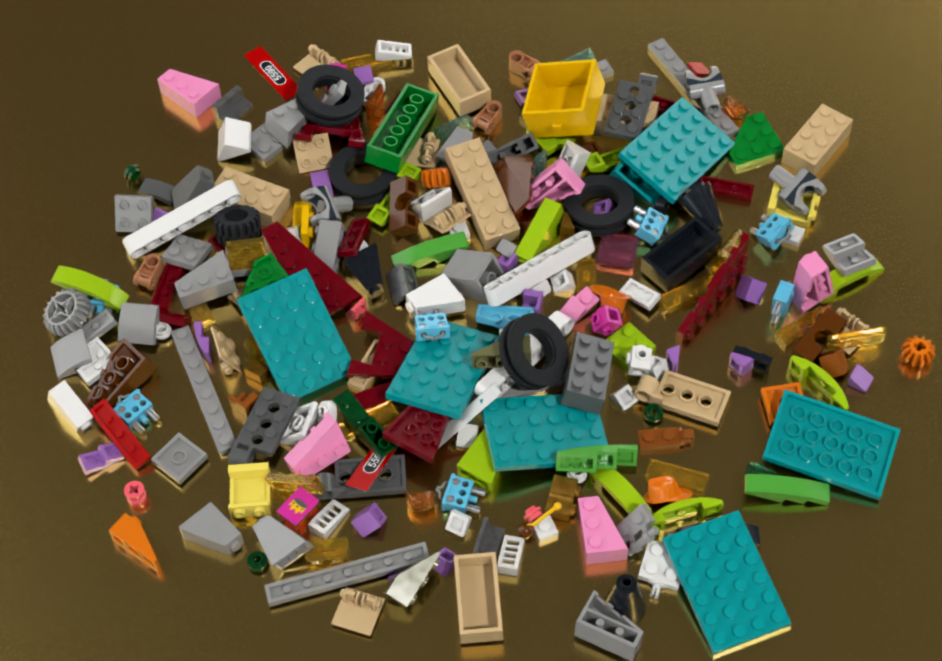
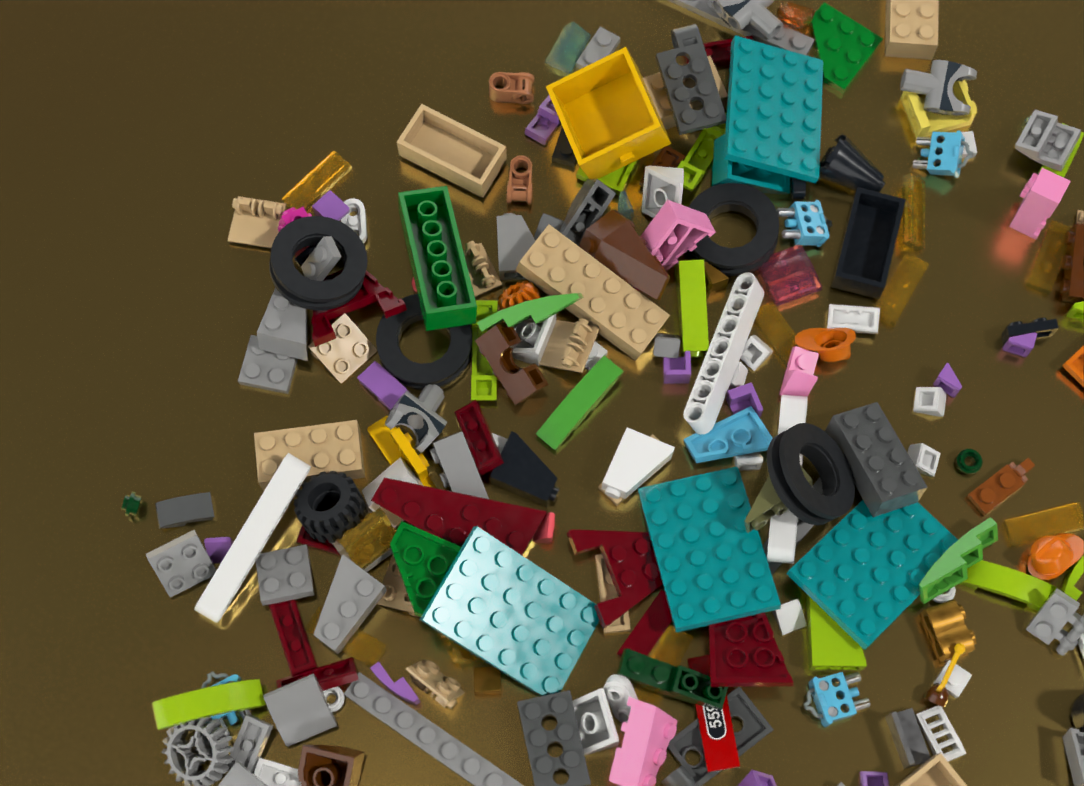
camera: 35 degrees left, 15 degrees up
nougat piece [133,253,164,291] -> none
bright pink wedge [157,69,222,118] -> none
dark grey slope [171,165,215,209] -> none
flat silver panel [212,85,253,122] -> none
white slope [217,117,251,162] -> none
dark orange panel [228,392,259,418] -> none
red sticker [244,46,298,101] -> none
clear orange piece [365,84,401,124] -> none
white slope [375,40,412,61] -> none
flat silver panel [386,262,419,305] -> none
clear orange hair [405,491,437,512] -> none
medium azure piece [415,308,450,341] -> none
clear light blue slope [434,114,473,142] -> none
white sticker [438,383,501,449] -> none
light grey slope [441,249,505,305] -> none
white plate [445,509,472,537] -> none
coral plate [524,505,543,523] -> none
bright pink wedge [578,496,628,565] -> none
dark pink brick [590,305,623,336] -> none
medium lavender slope [593,198,616,214] -> none
lime plate [606,322,656,372] -> none
white brick [626,345,655,377] -> none
tan hinge [634,370,731,427] -> none
dark red wing [676,232,750,345] -> none
dark red tile [699,176,754,203] -> none
medium lavender panel [735,274,767,304] -> none
medium azure piece [770,280,795,325] -> none
none -> bright green slope [477,293,583,331]

